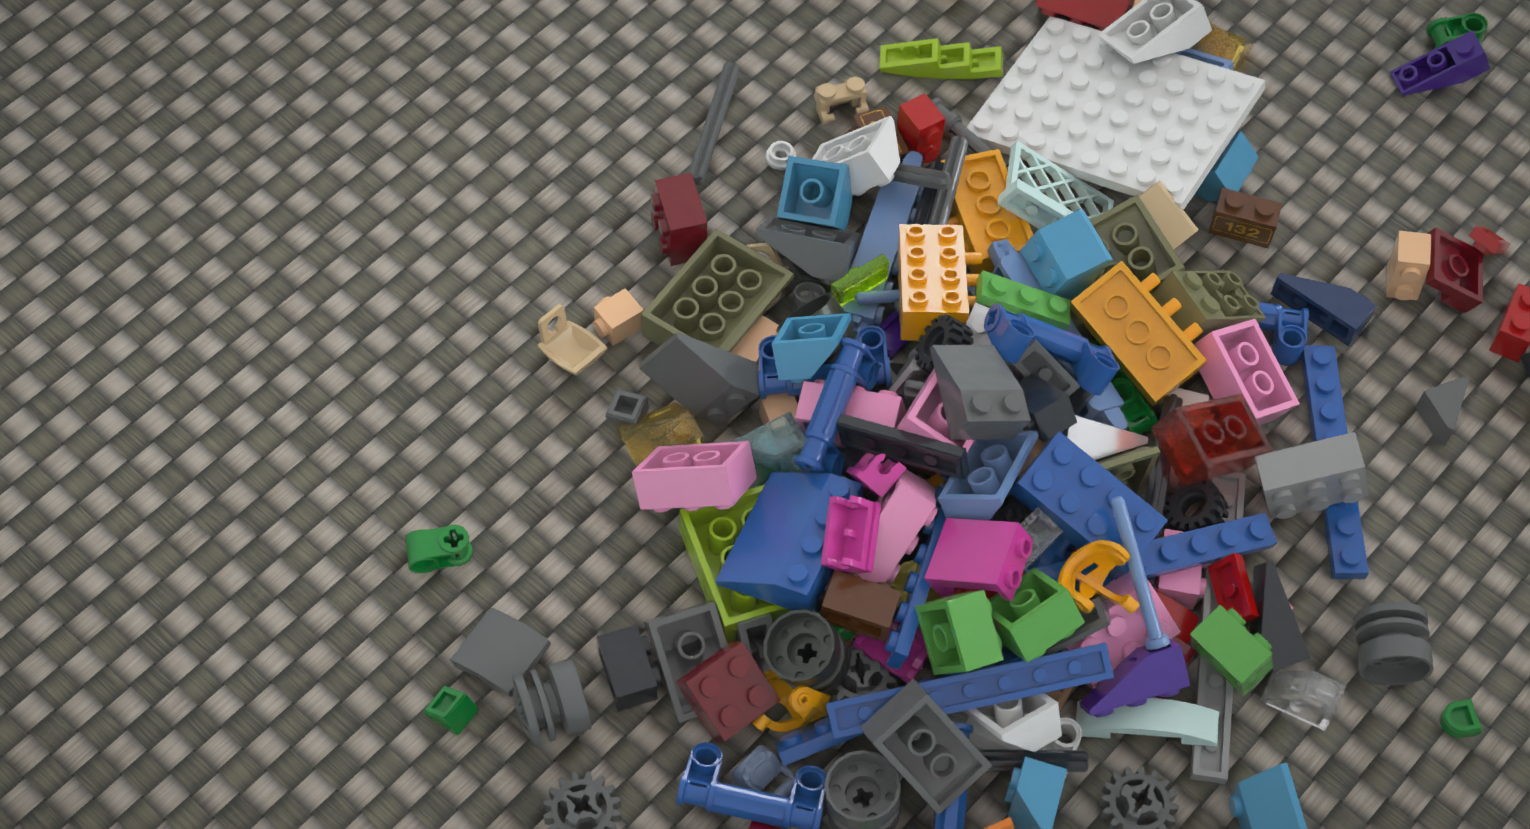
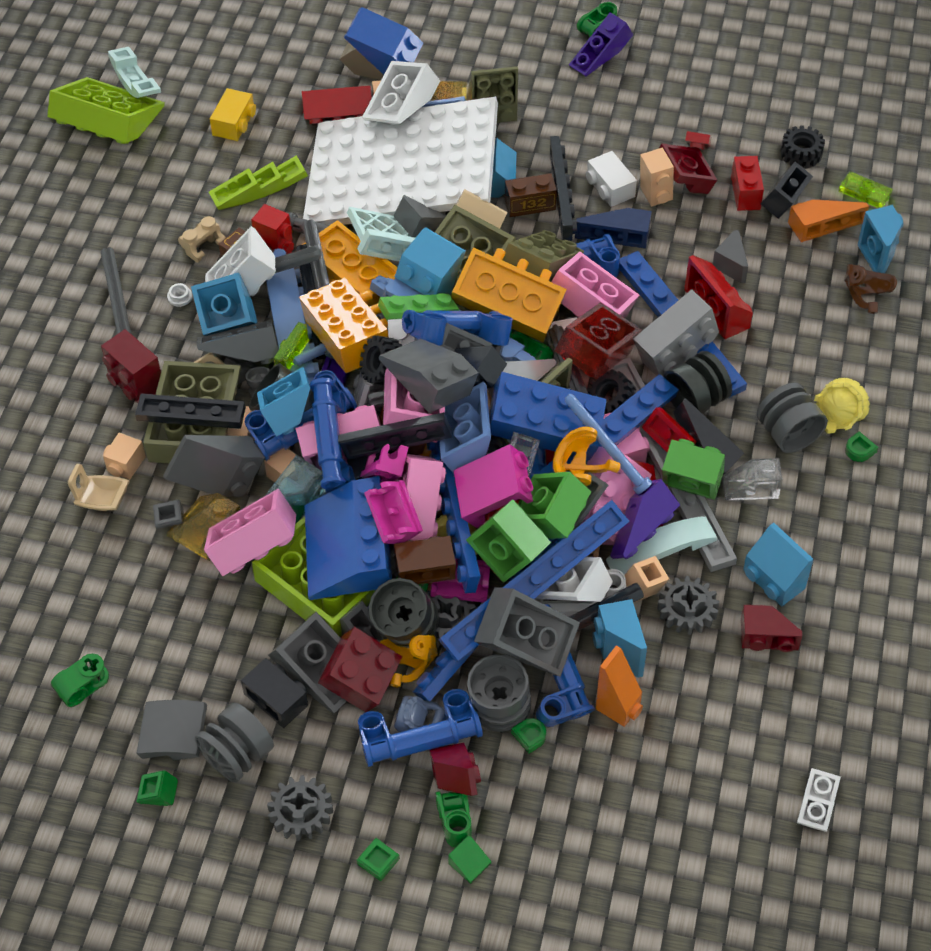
camera: 25 degrees left, 5 degrees down
none -> black plate [135,394,246,429]
none -> dark grey slope [394,195,447,237]
none -> olive slope [468,66,518,123]
none -> black plate [550,136,577,241]
none -> white brick [586,151,637,207]
none -> light nougat brick [625,556,669,602]
none -> pearl dark grey wheel [664,351,732,414]
none -> red slope [684,255,753,340]
none -> light yellow hair [814,378,870,434]

